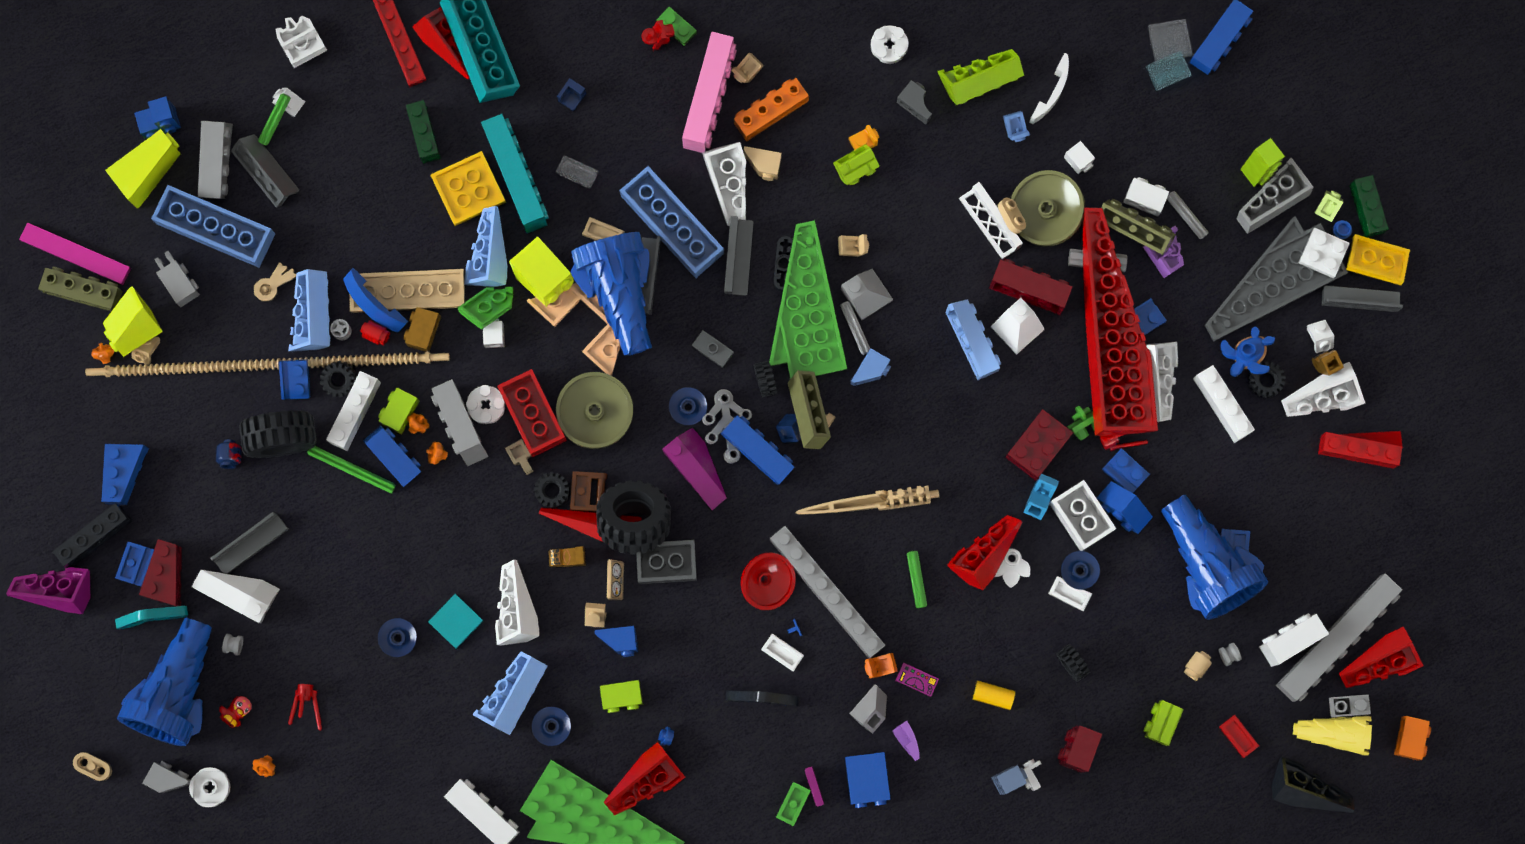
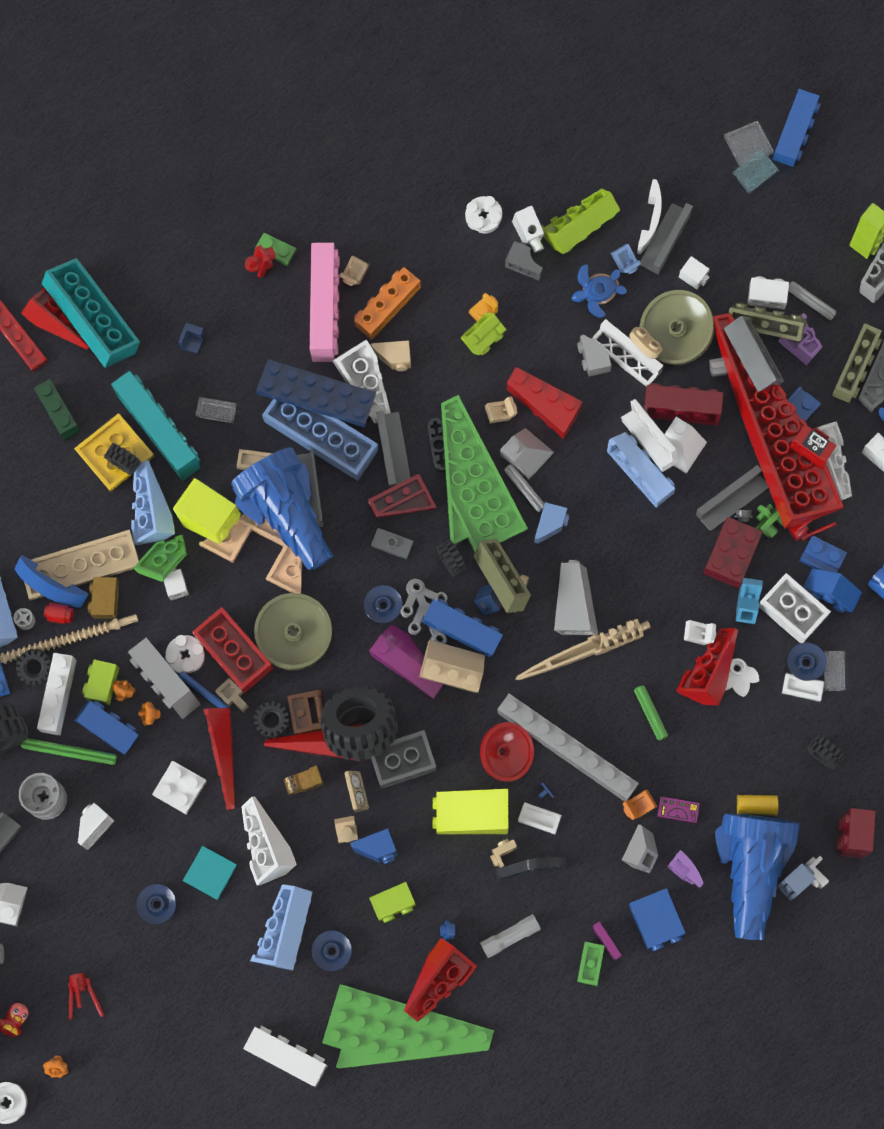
camera: 10 degrees left, 5 degrees down
none -> light grey wheel [19,773,67,820]
none -> white slope [78,803,114,850]
none -> black tyre [104,443,141,475]
none -> white plate [152,761,206,815]
none -> blue bar [179,671,229,708]
none -> red wedge [204,708,235,811]
none -> dark blue plate [256,359,376,427]
none -> dark red wedge [367,474,437,519]
none -> tan slope [419,640,485,693]
none -> neon yellow slope [433,789,508,834]
none -> light grey axle [480,914,541,958]
none -> tan bracket [490,839,517,868]
none -> red wedge [507,367,582,440]
none -> white torso [512,206,544,253]
none -> light grey slope [554,560,598,635]
none -> blue animal [571,265,627,318]
none -> light grey slope [577,335,611,376]
none -> white fence [621,399,678,472]
none -> dark grey panel [640,203,693,275]
none -> white bracket [684,620,716,645]
none -> dark grey panel [696,465,769,531]
none -> blue cone [715,813,799,940]
none -> panel [724,316,784,392]
none -> dark grey plate [734,510,753,522]
none -> red piece [790,425,837,468]
none -> clear tile [824,651,845,691]
none -> olive brick [832,323,882,403]

